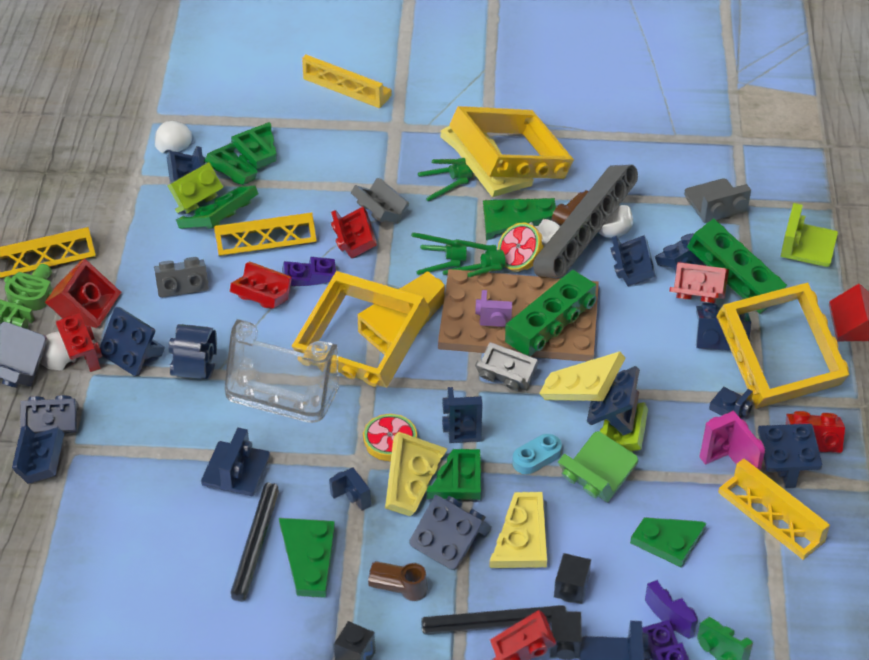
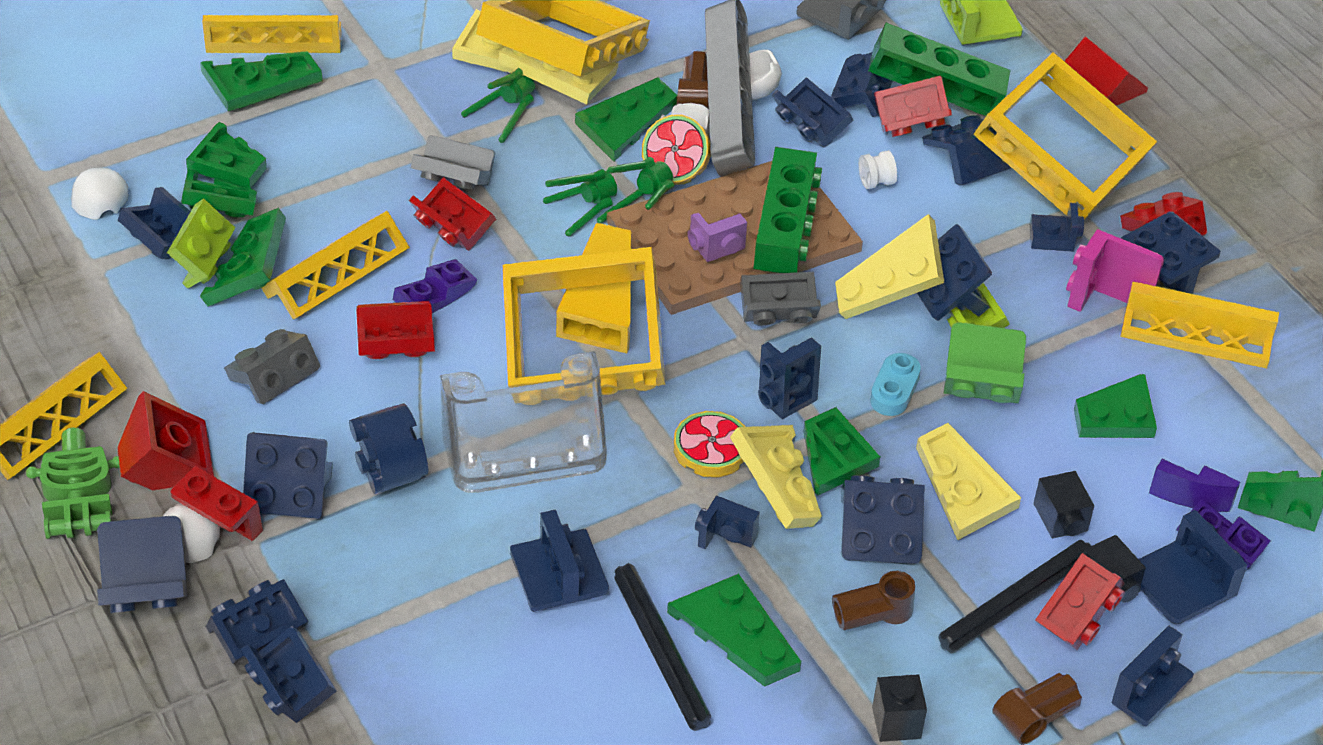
camera: 35 degrees left, 0 degrees up
none -> green wing [200,51,323,112]
none -> white wheel [858,150,897,189]

